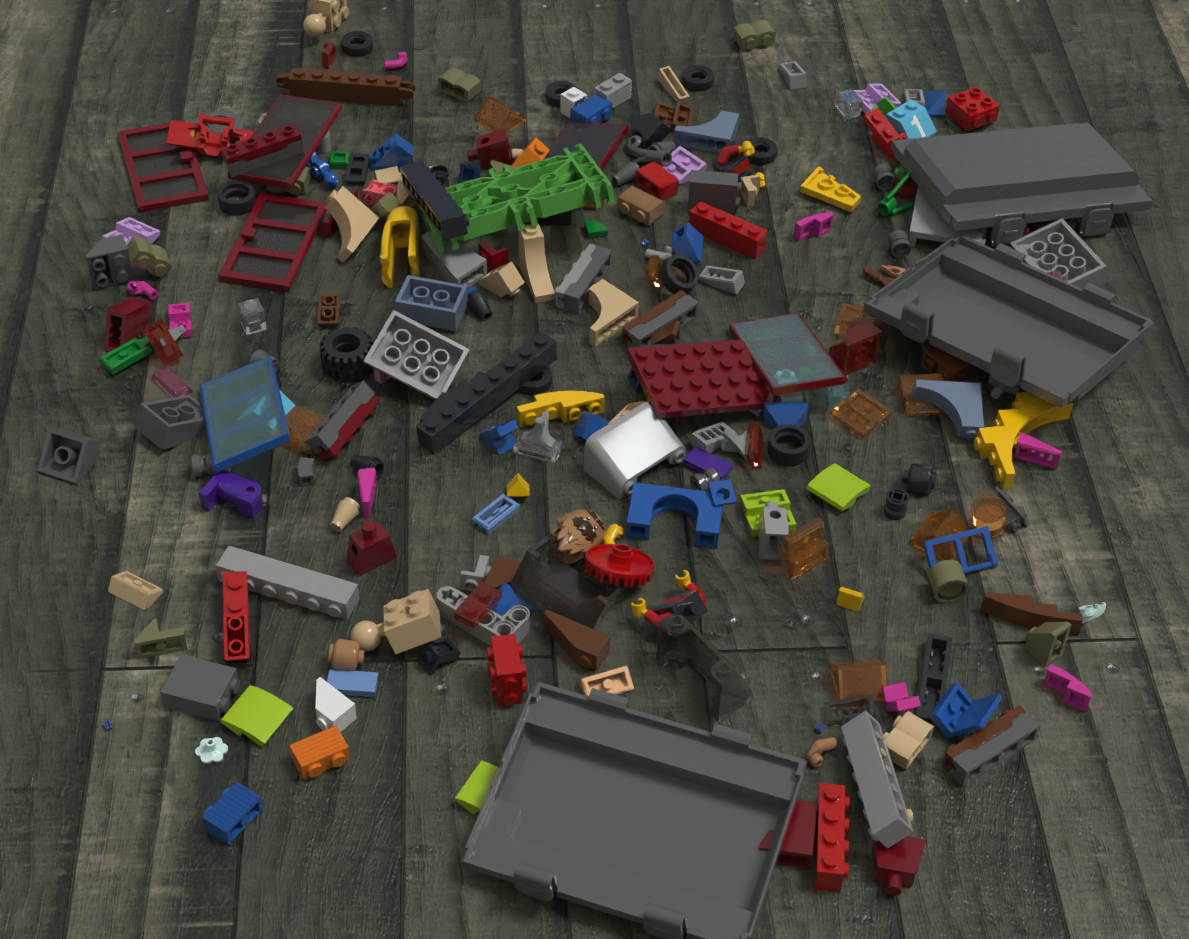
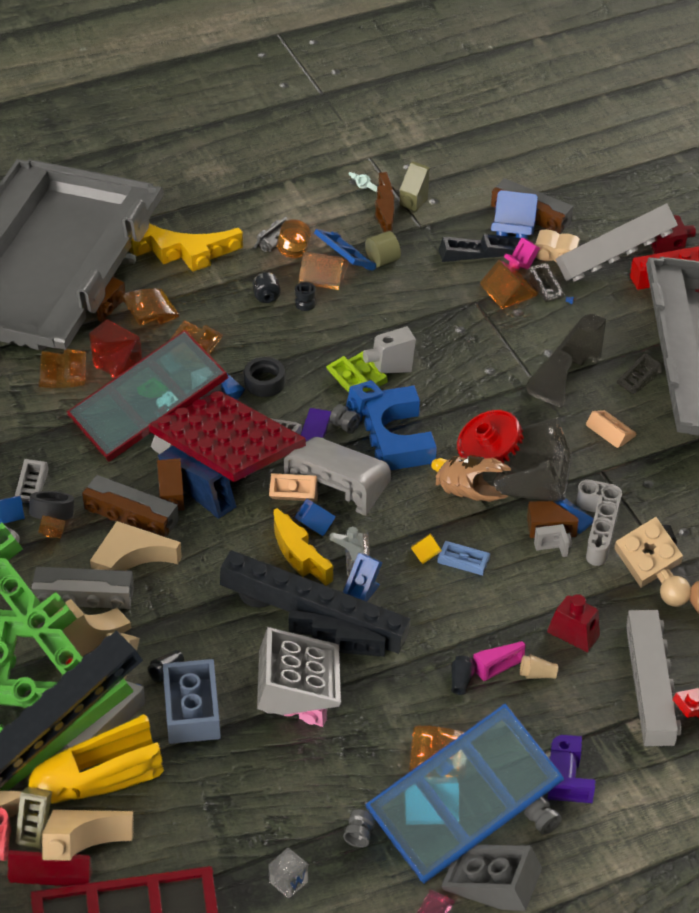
camera: 110 degrees left, 0 degrees up
dark grey piece [305,381,380,461] -> none
reddish brown slope [317,293,340,326] -> none
black tyre [319,327,373,382] -> none
clear red plate [454,581,502,629] -> none
red brick [487,634,527,706] -> none
reddish brown slope [544,609,611,672] -> none
torso [631,570,707,633] -> none
piece [721,421,764,469] -> none
clear orange slope [783,517,829,581] -> none
lime slope [806,463,871,511] -> none
medium nougat arm [806,737,837,767] -> none
yellow slope [836,587,865,612] -> none
sand blue arch [912,380,984,440] -> none
dark pink slope [1013,432,1062,470] -> none
dark pink slope [1043,664,1092,712] -> none

